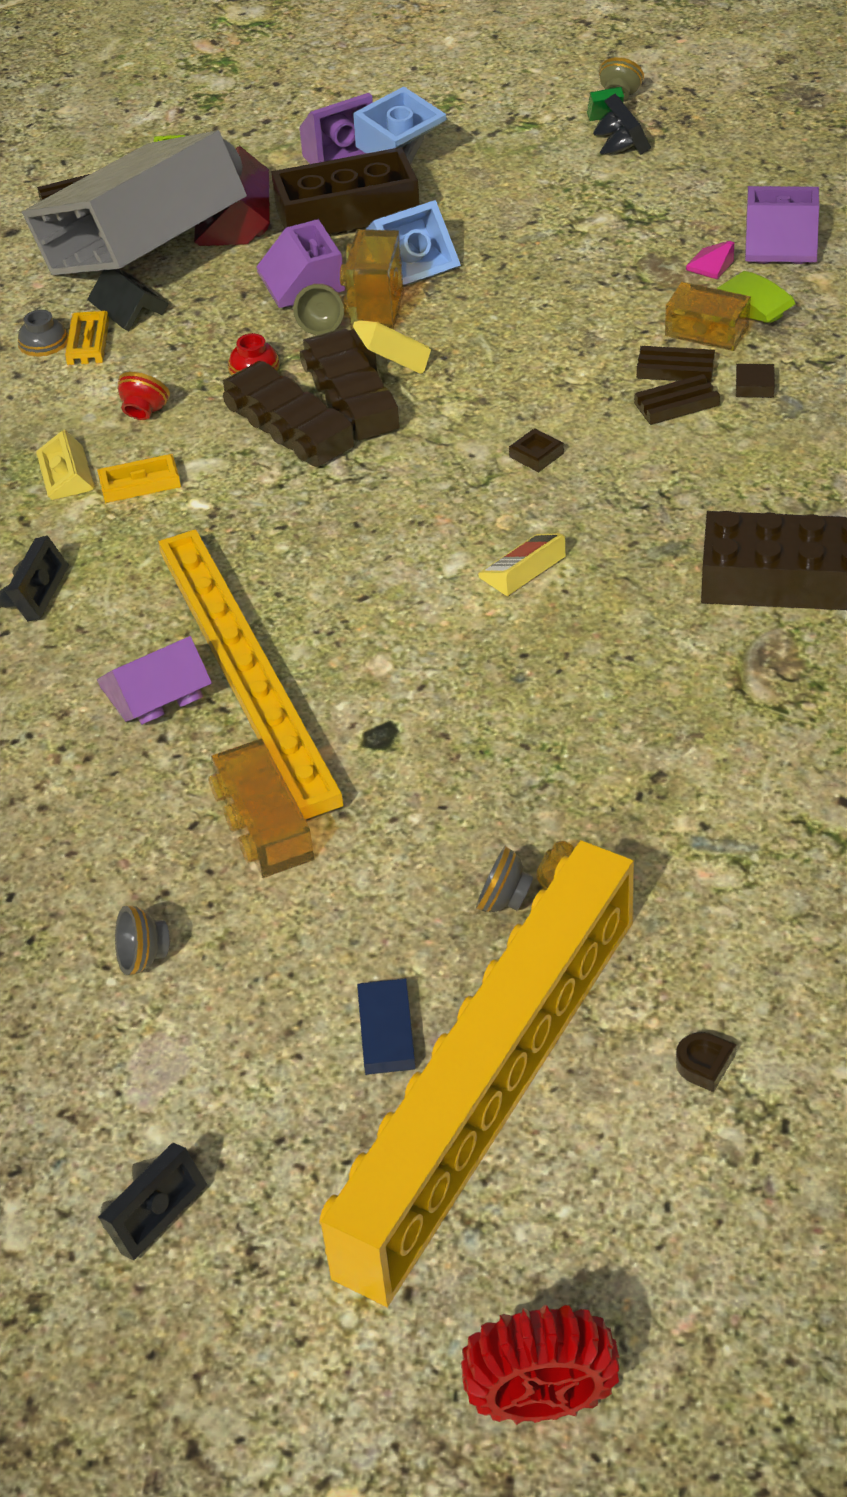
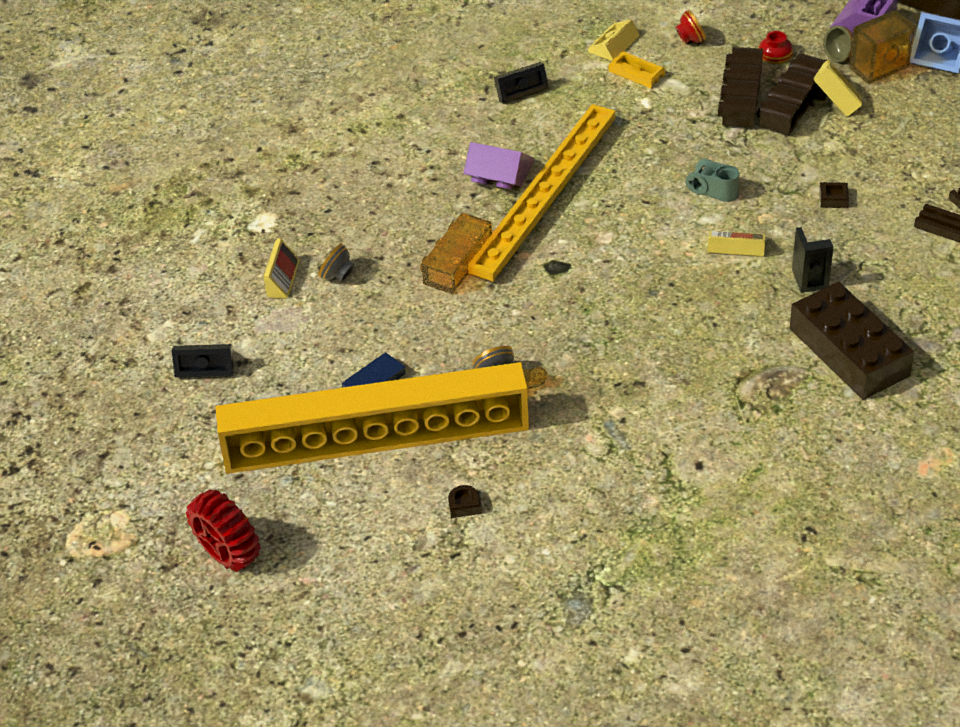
camera: 50 degrees right, 0 degrees up
none -> slope [264,238,299,298]
none -> sand green piece [685,159,739,202]
none -> pearl dark grey panel [792,227,834,293]

